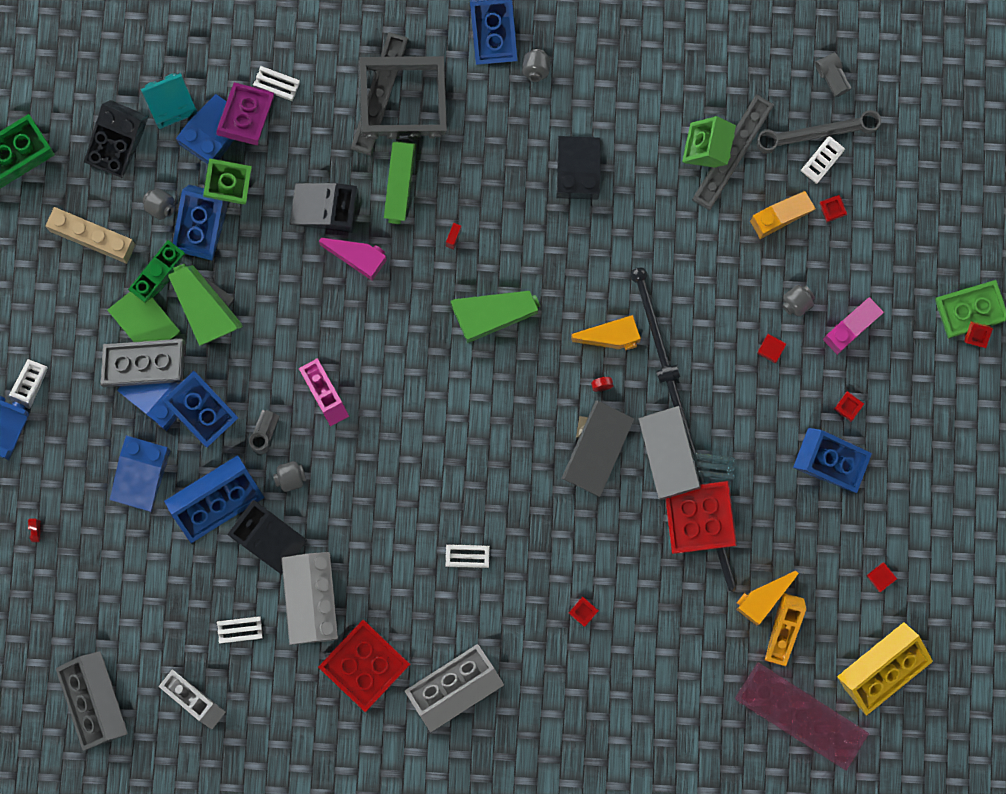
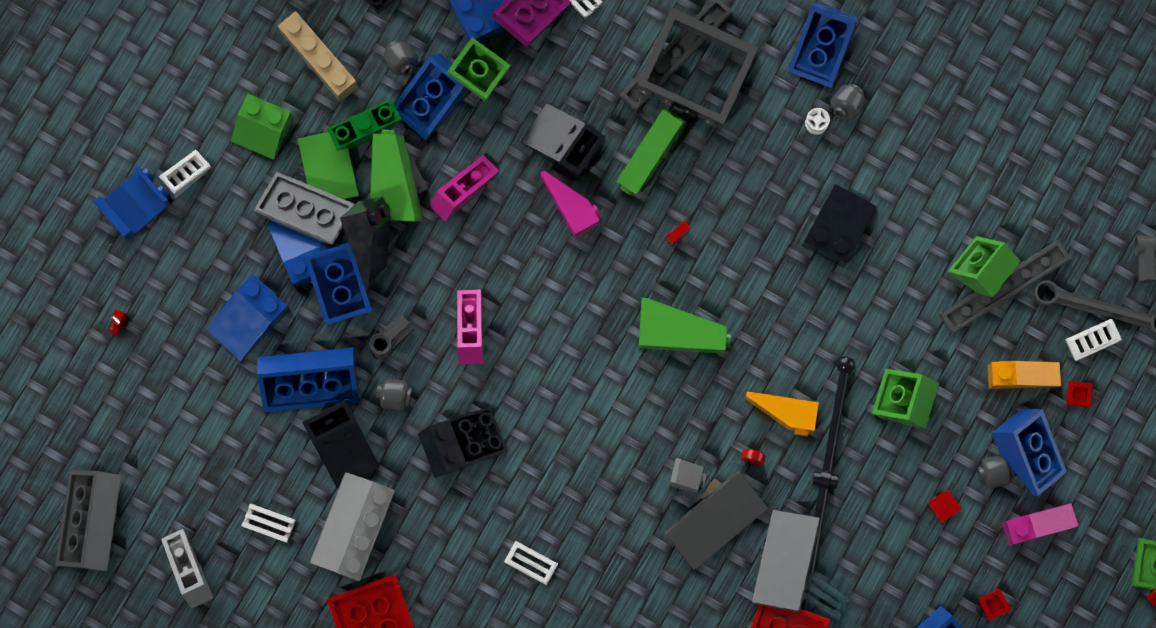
camera: 30 degrees right, 0 degrees up
none -> bright green slope [231,93,294,160]
none -> black slope [340,196,391,284]
none -> black slope [418,407,507,478]
none -> dark pink slope [429,155,500,222]
none -> light grey slope [669,458,707,492]
none -> white wheel [805,108,830,135]
none -> bright green slope [872,369,939,429]
none -> blue slope [992,409,1067,496]

